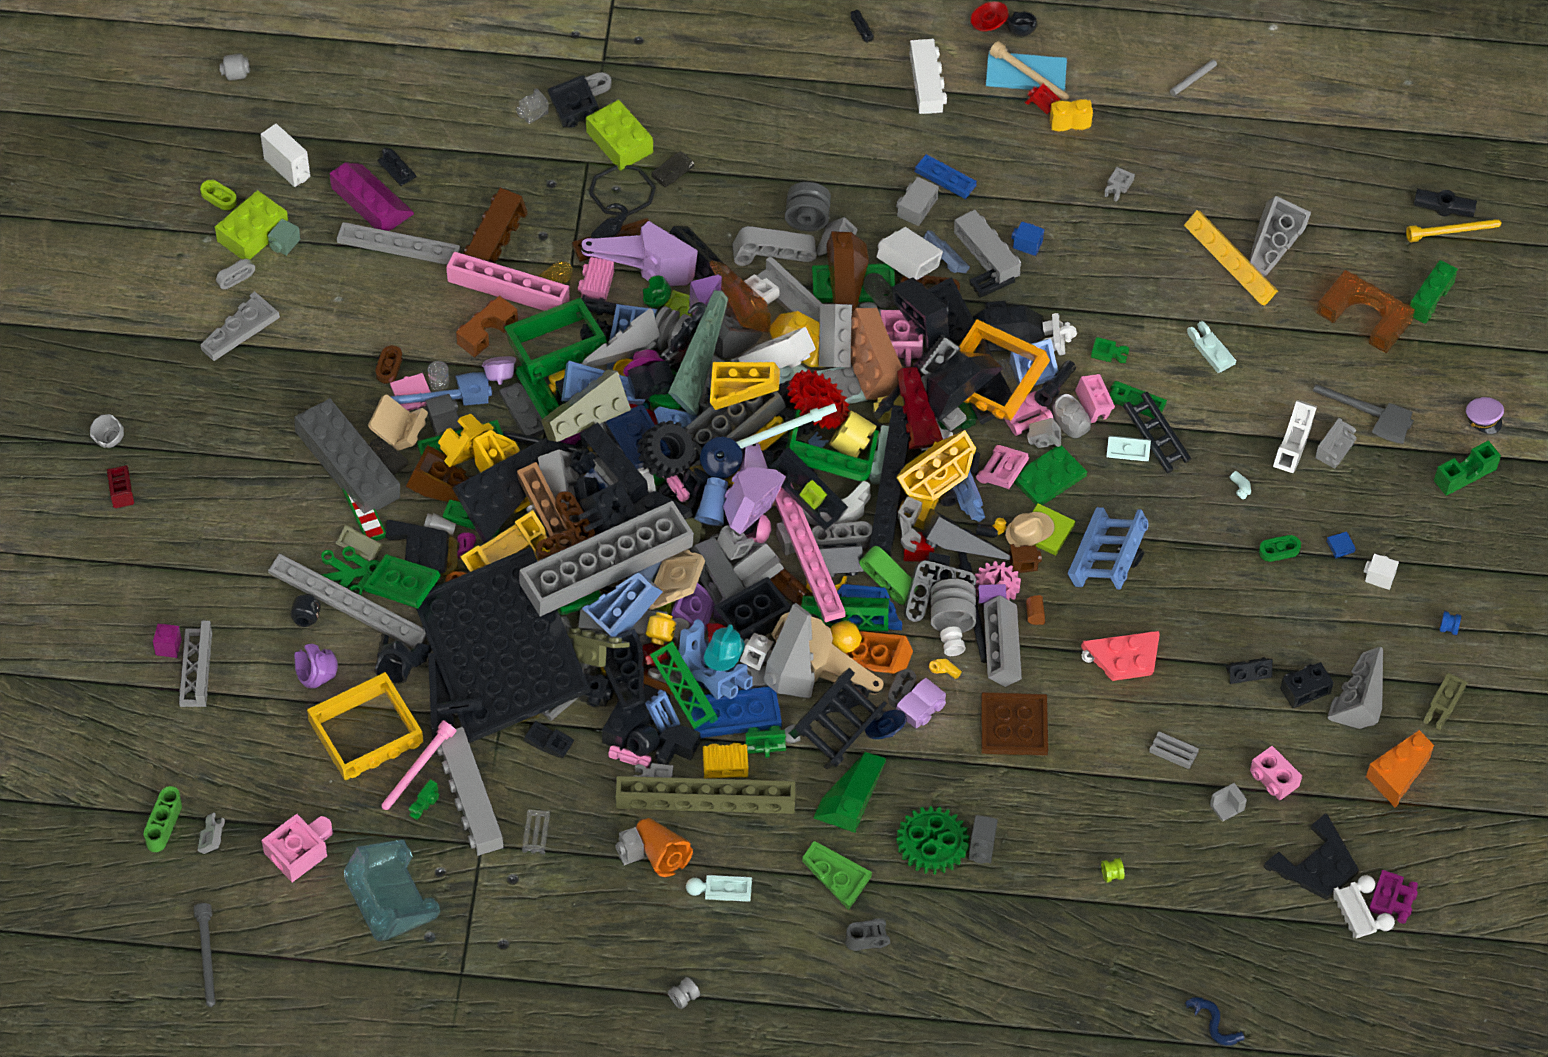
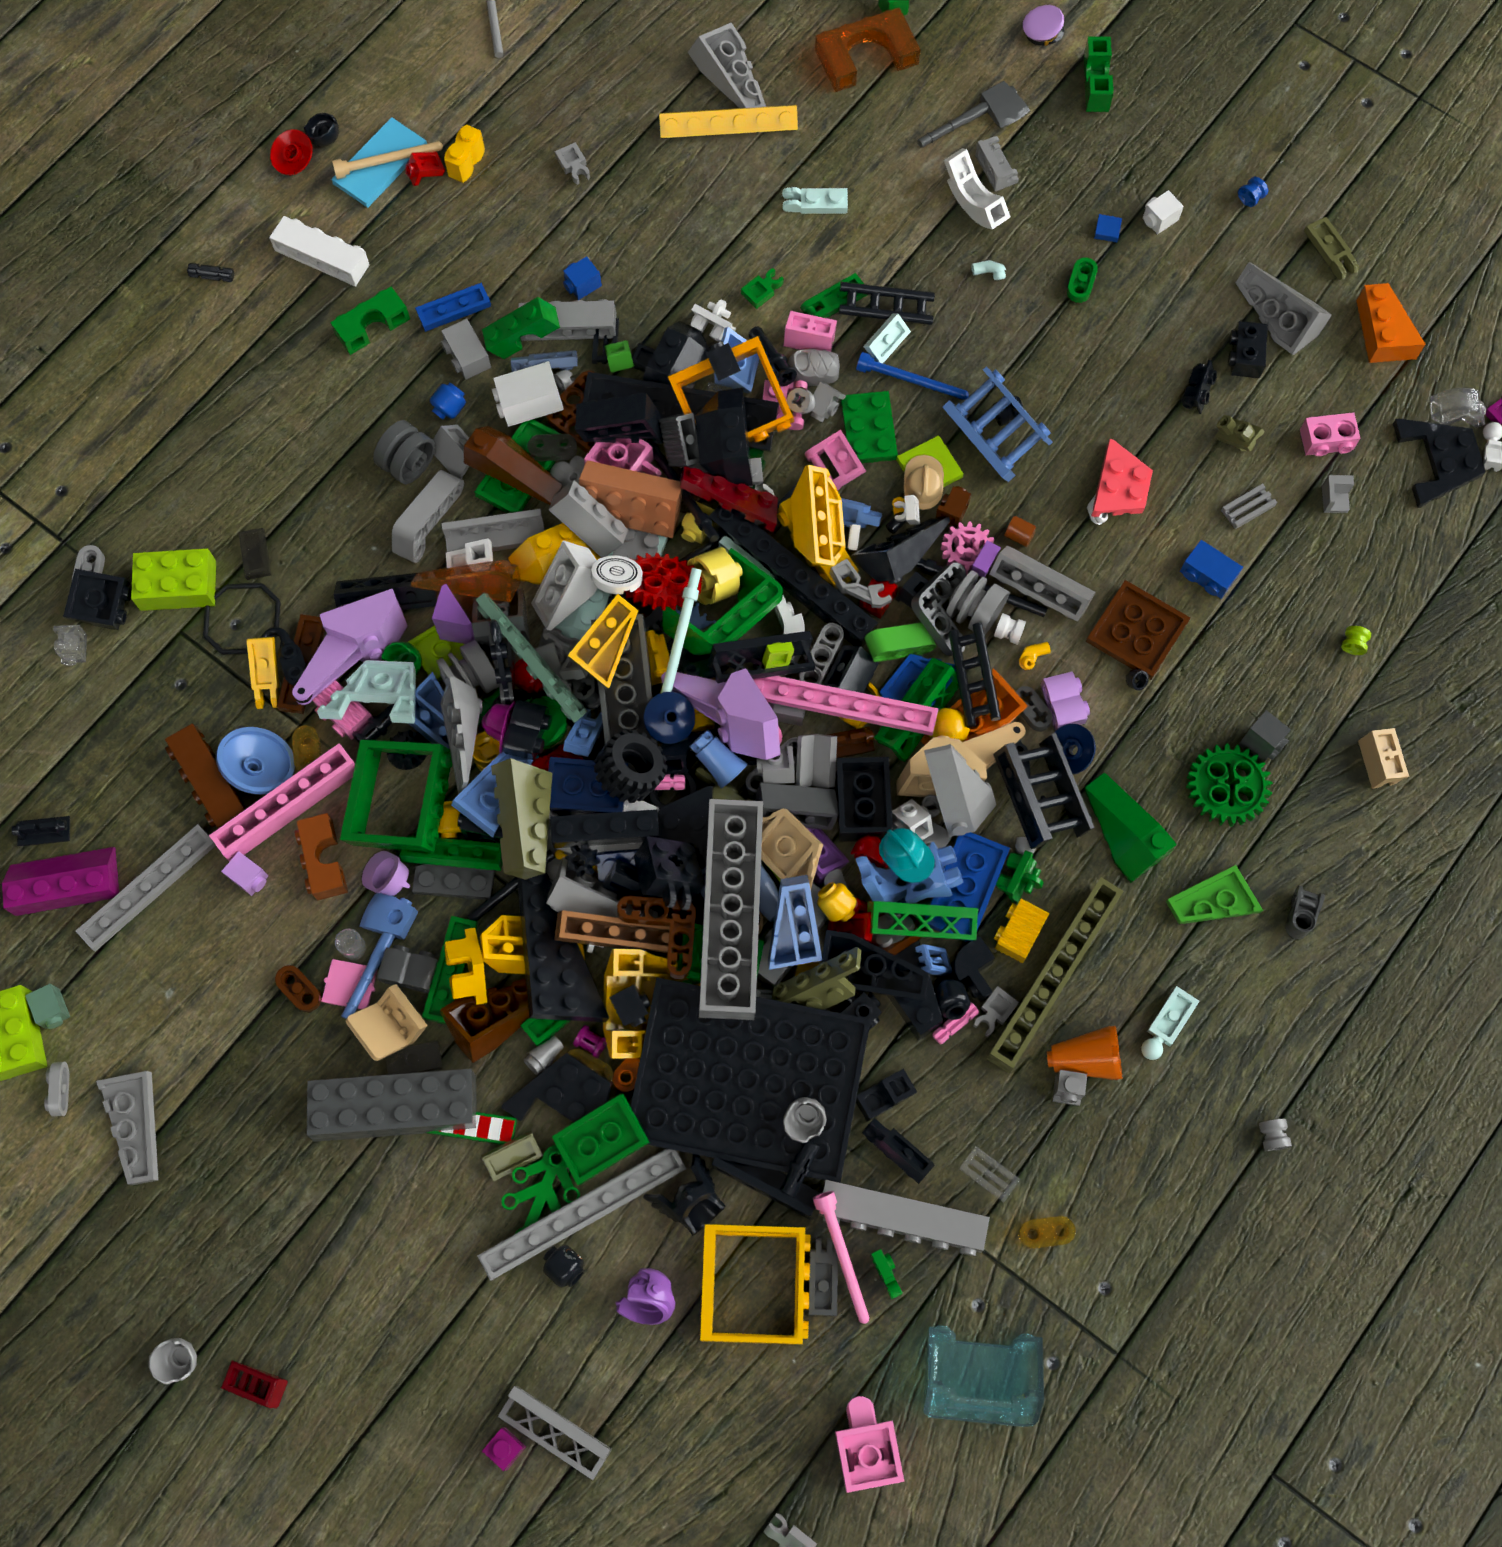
camera: 55 degrees left, 15 degrees up
none -> medium blue dish [216,727,295,795]
none -> lavender brick [221,851,268,896]
none -> yellow hinge [247,637,280,709]
none -> light aqua wing [317,660,416,724]
none -> green arch [330,286,410,355]
none -> blue head [430,382,466,420]
none -> green arch [482,297,560,359]
none -> light grey hinge [554,370,575,392]
none -> white tile [591,555,643,595]
none -> bright green slope [605,340,634,372]
none -> black brick [609,984,651,1028]
none -> black bracket [706,341,741,381]
none -> light grey hair [783,1097,827,1143]
none -> light grey wheel [787,388,816,414]
none -> dark grey hinge [809,1237,838,1316]
none -> white tile [847,524,861,551]
none -> blue piece [856,352,969,400]
none -> black hinge [862,1118,935,1184]
none -> white tile [894,495,920,525]
none -> black bar [948,623,1001,728]
none -> clear yellow plate [1019,1216,1076,1249]
none -> black hinge [1126,669,1149,691]
none -> blue brick [1180,540,1243,599]
none -> olive hips [1215,415,1265,452]
none -> tan hinge [1358,728,1409,789]
none -> clear brick [1430,388,1486,428]

